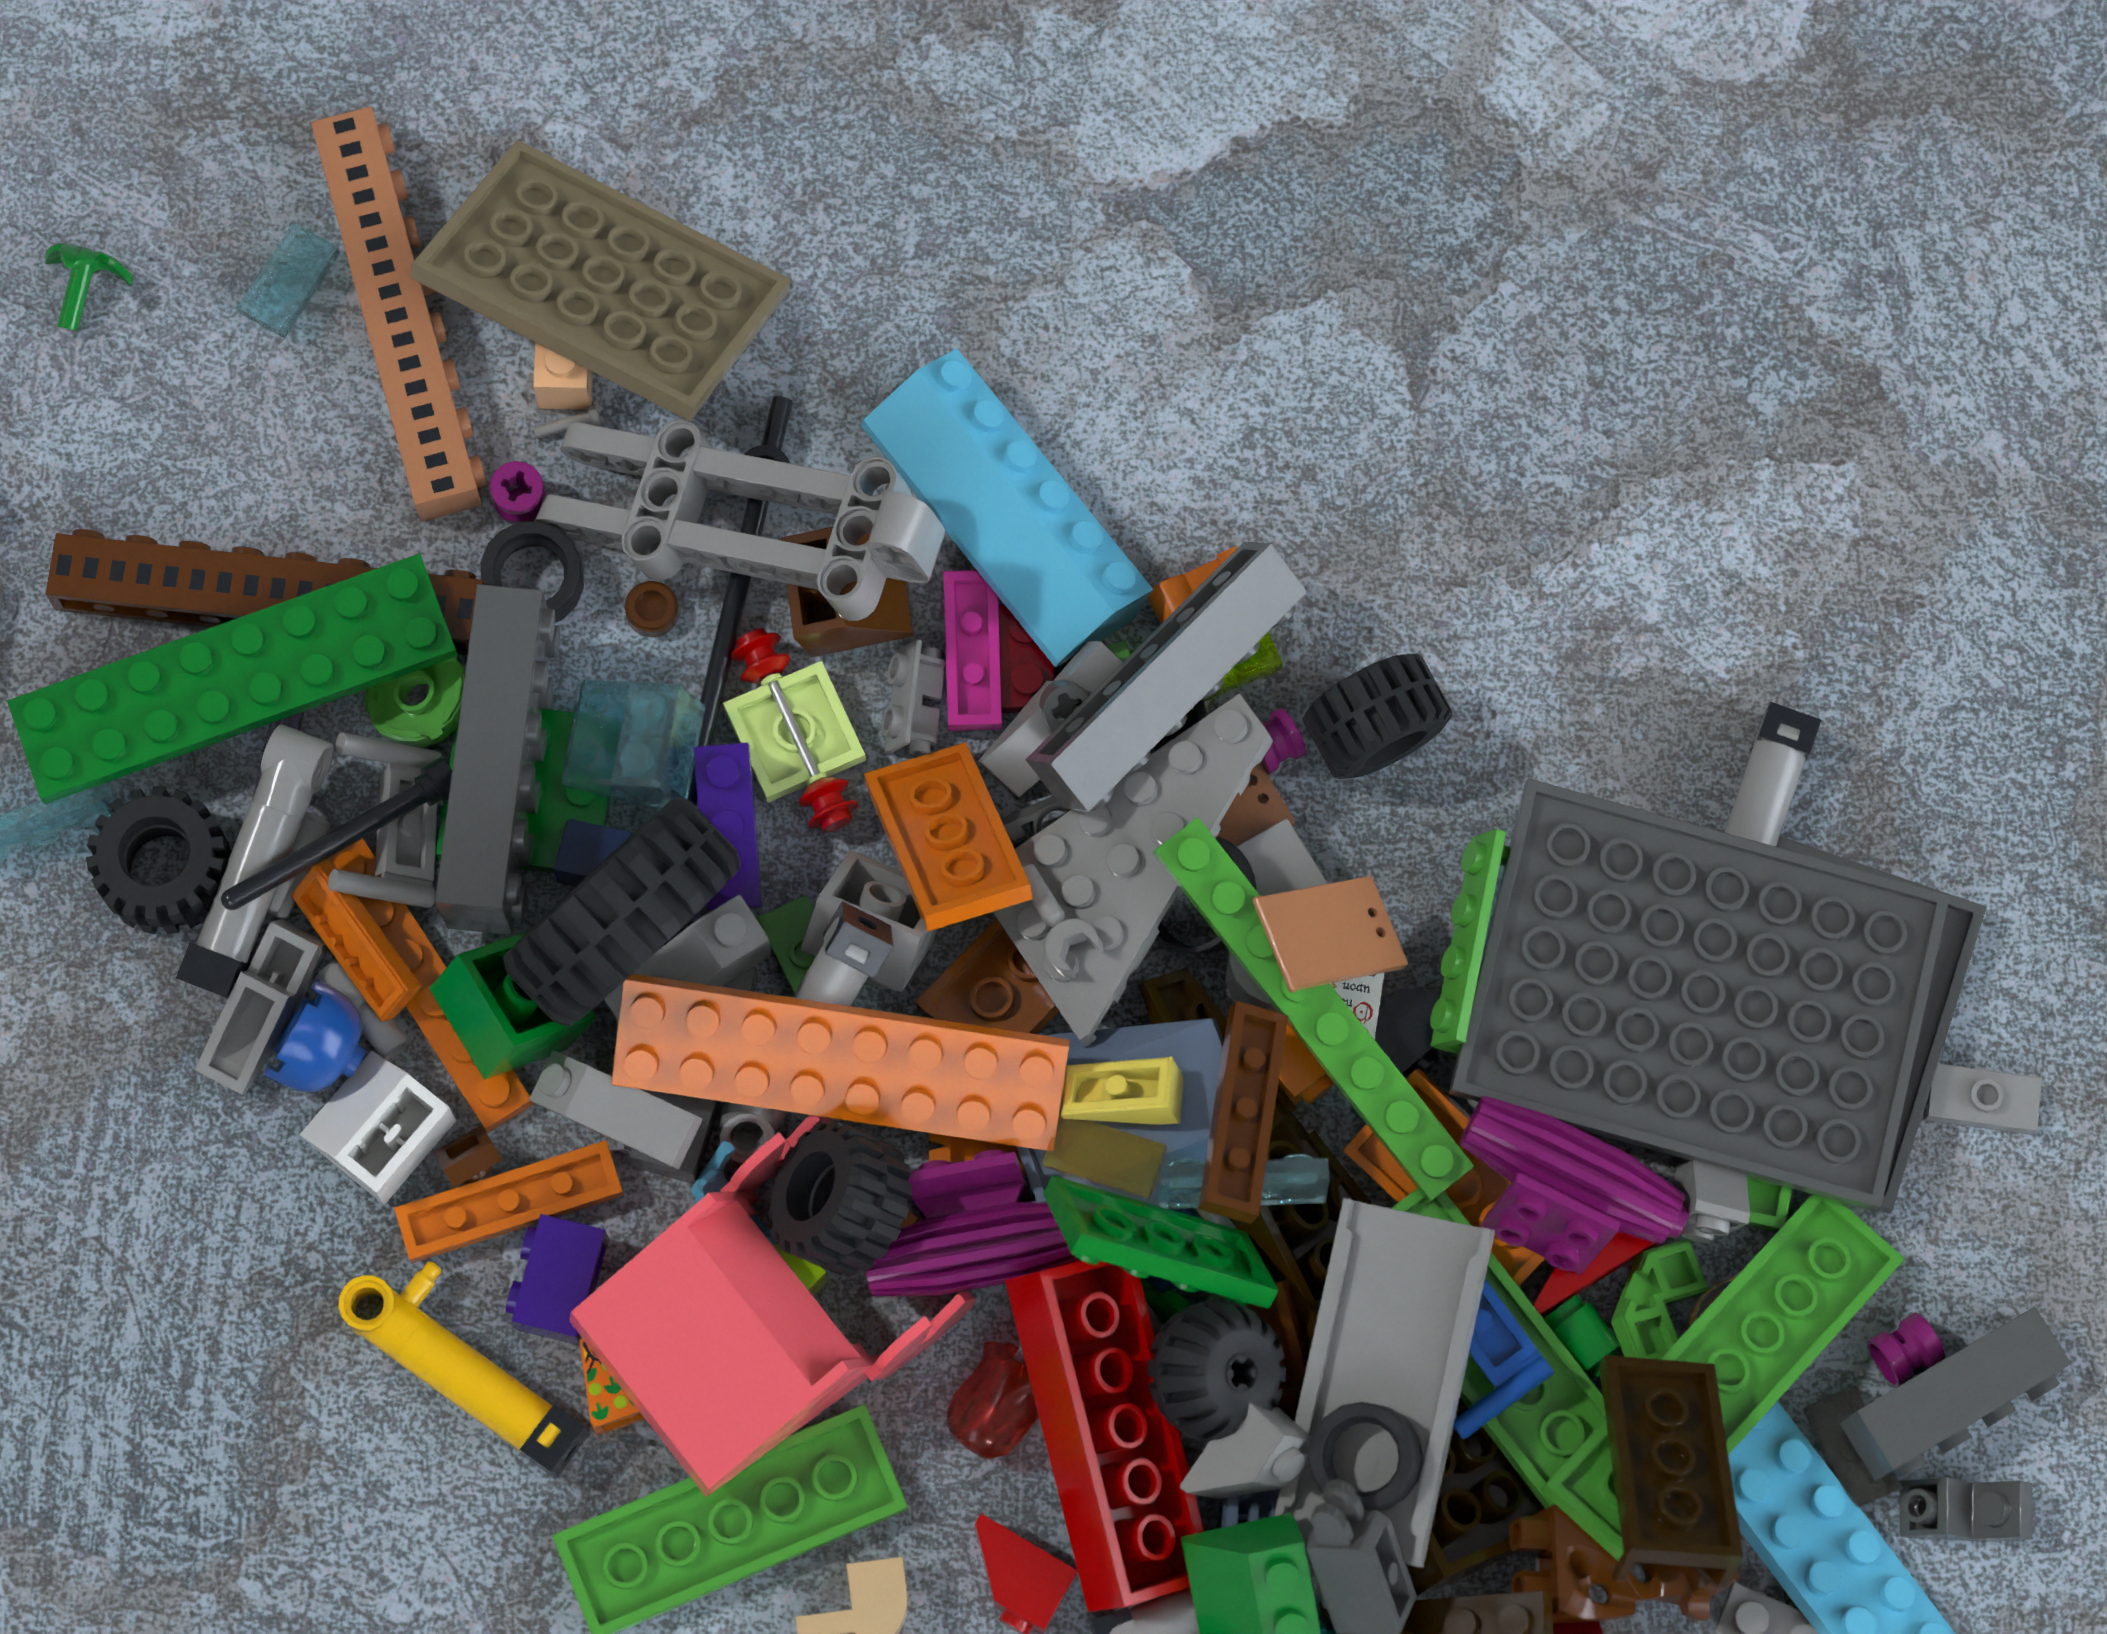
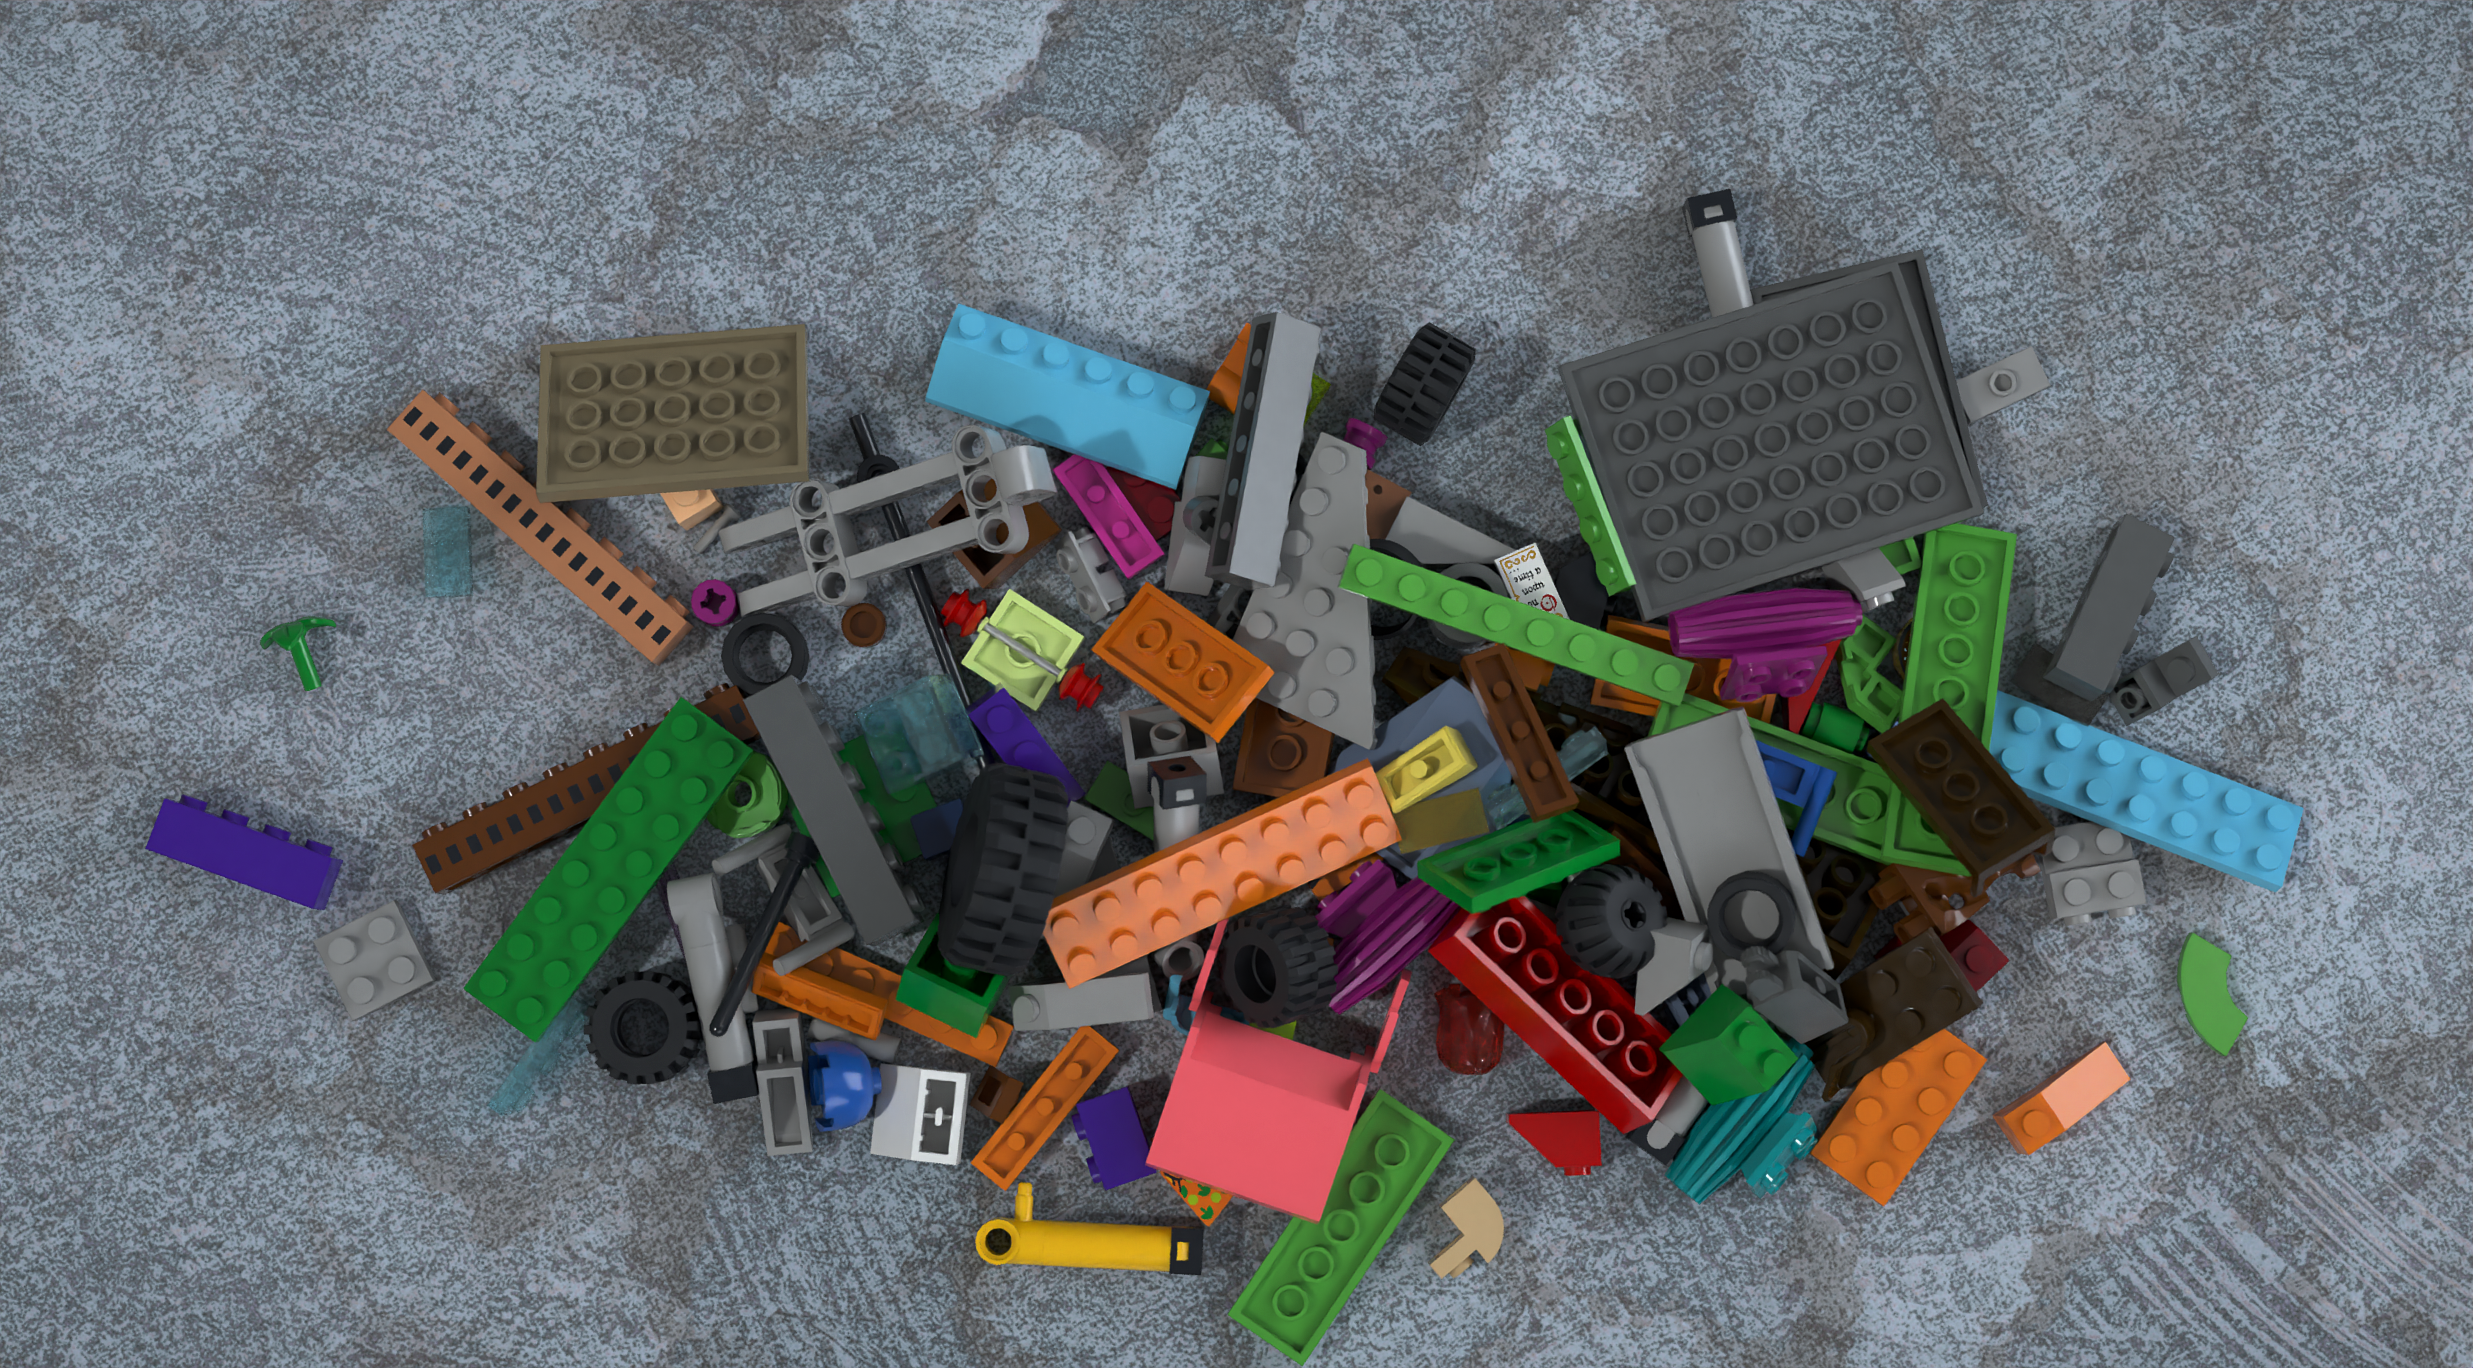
camera: 25 degrees left, 10 degrees up
light grey piece [1023,865,1104,978] -> none
nougat container [1252,876,1408,993] -> none
magenta wheel [1867,1312,1945,1388] -> none

